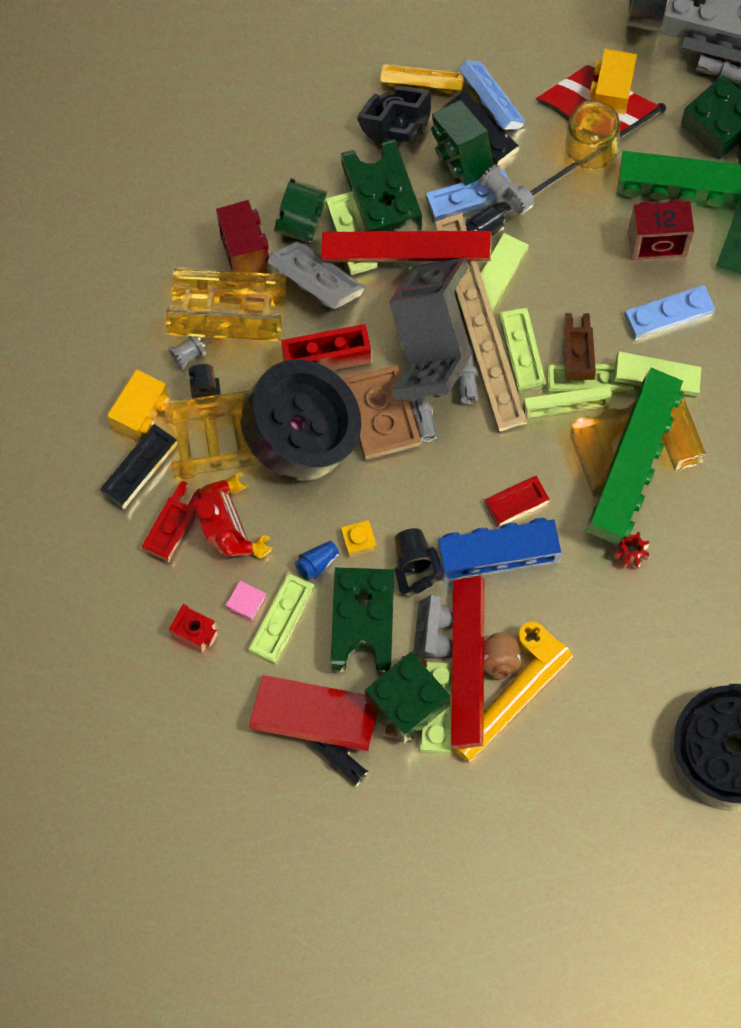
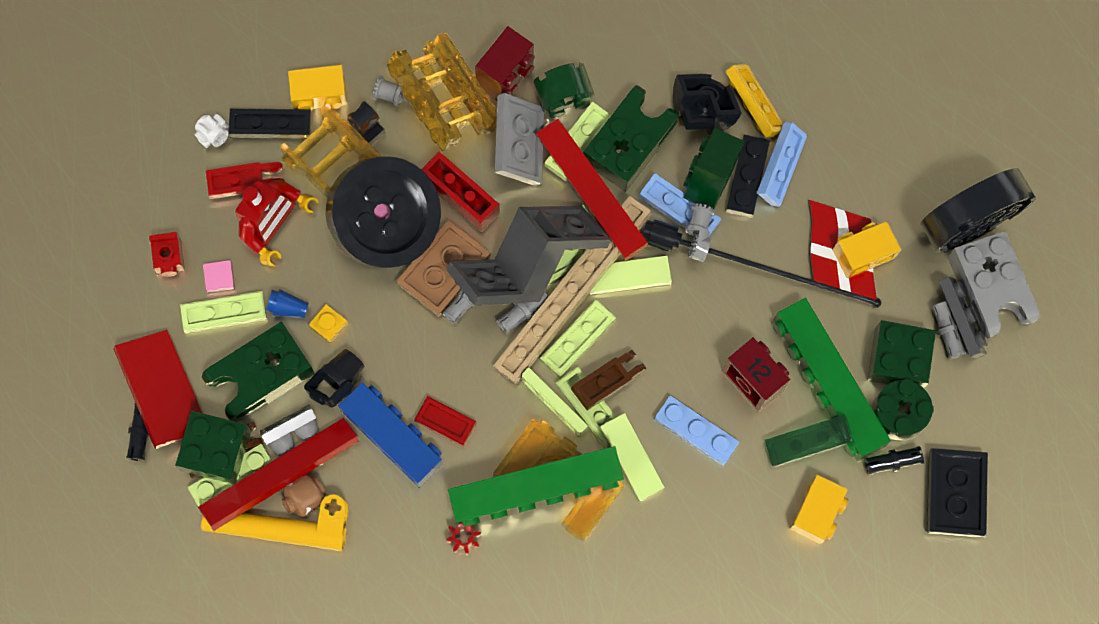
camera: 50 degrees right, 5 degrees up
clear yellow cylinder [565,100,621,170] -> none
none -> white gear [195,113,229,148]

